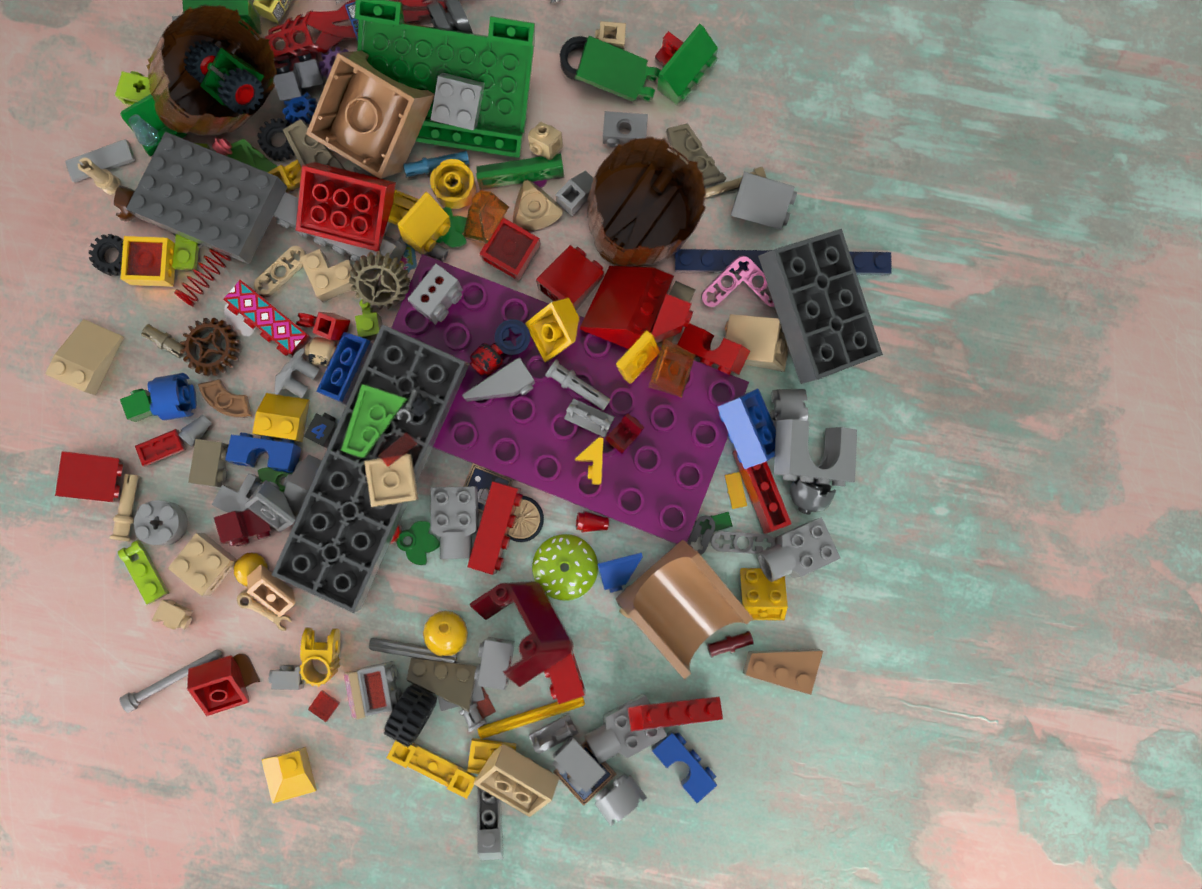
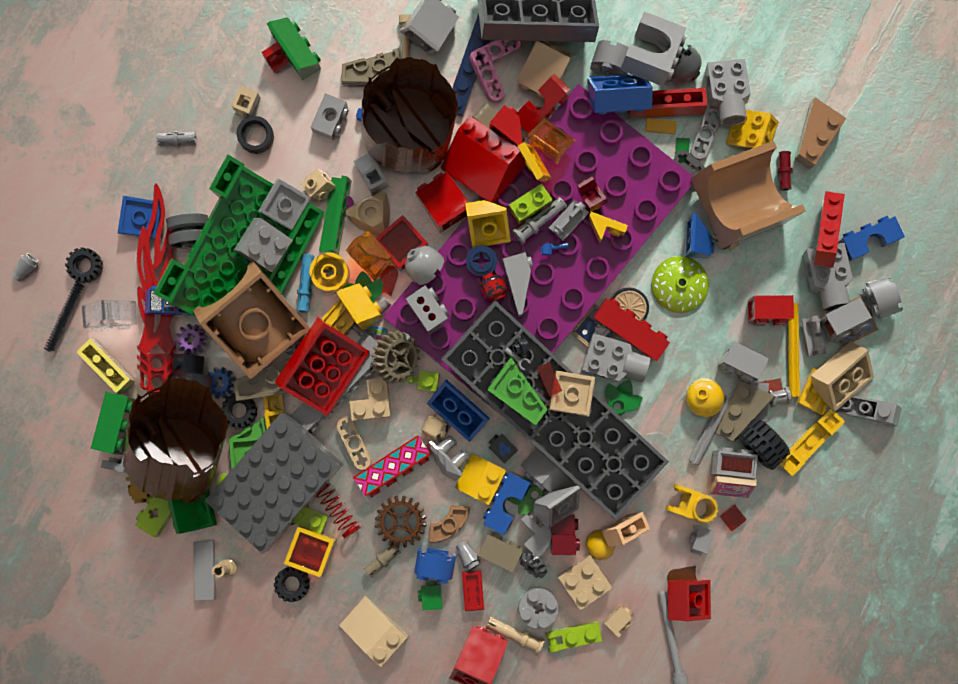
camera: 70 degrees left, 0 degrees up
reddish brown hair [114,185,136,222] -> none
clear light blue cone [128,115,159,147] -> none
brick [184,40,264,114] -> none
coral plate [211,137,232,156] -> none
tan brick [237,590,292,631] -> none
yellow slope [262,747,317,803] -> none
red bush [296,313,317,328] -> none
red brick [312,312,351,340] -> none
dark red windscreen [470,581,573,687] -> none
green tile [575,36,661,102] -> none
red cone [576,511,609,533] -> none
none -> light grey plate [258,178,311,231]
none -> clear red piece [380,265,398,296]
none -> light grey cylinder [405,246,444,285]
none -> lime brick [509,184,552,225]
none -> dark grey gear [519,553,547,578]
none -> blue hand [541,243,568,256]

